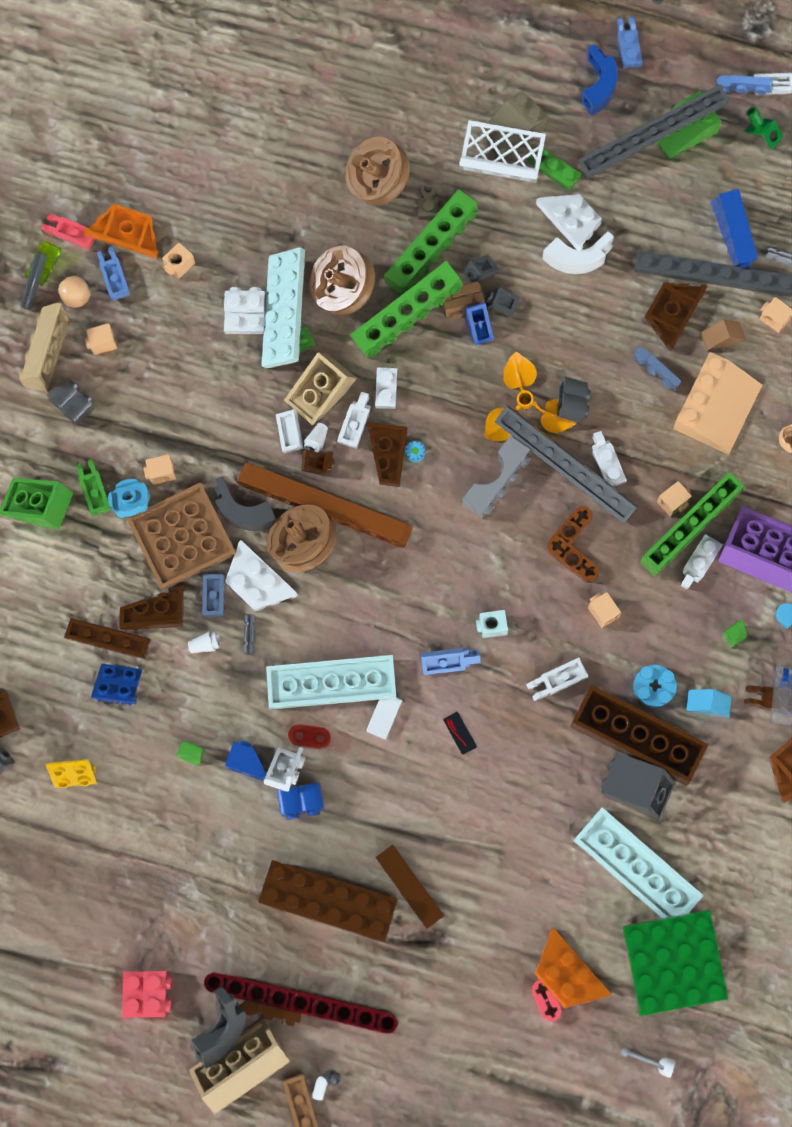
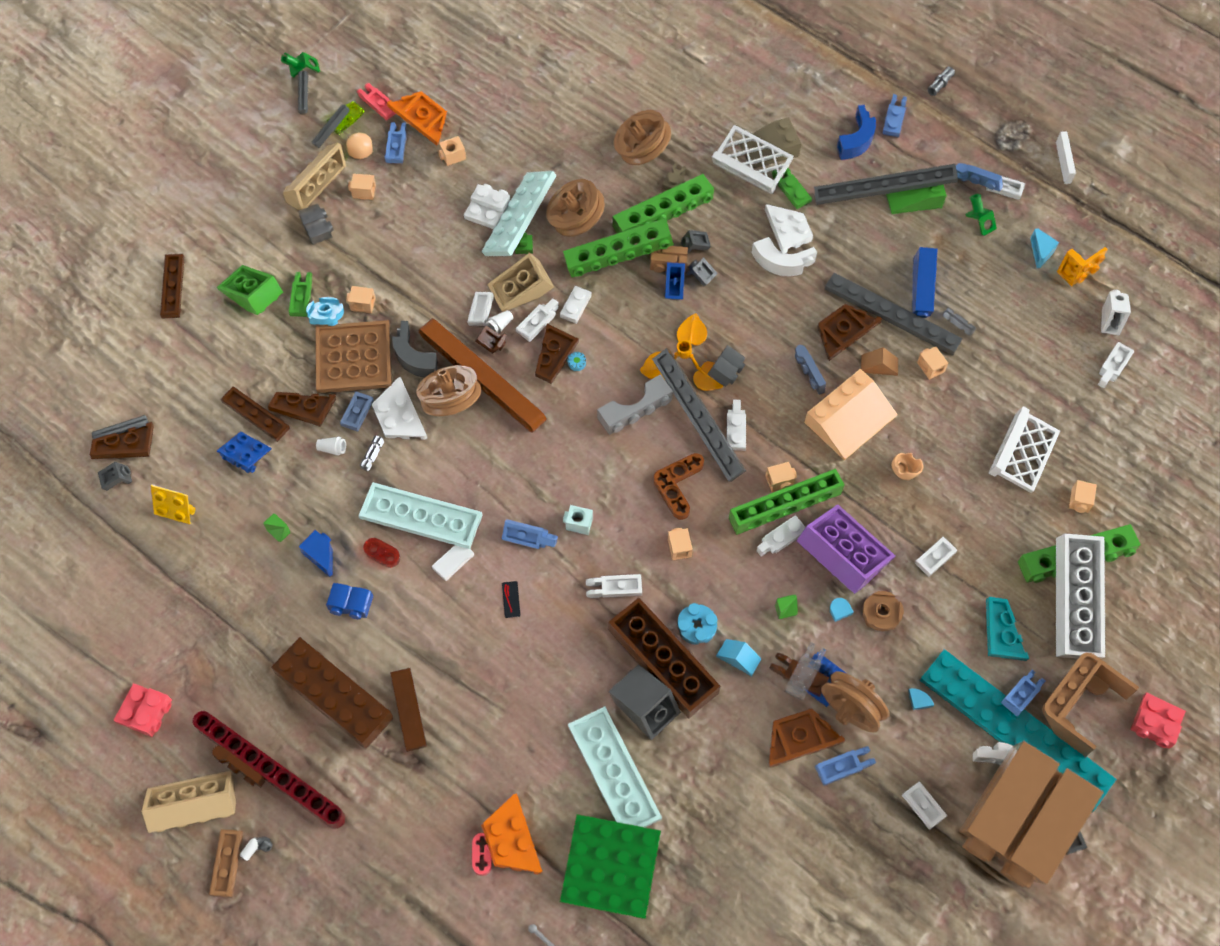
camera: 15 degrees right, 10 degrees down
dark grey arch [191,987,245,1069] -> none
white bracket [264,747,305,792] -> none

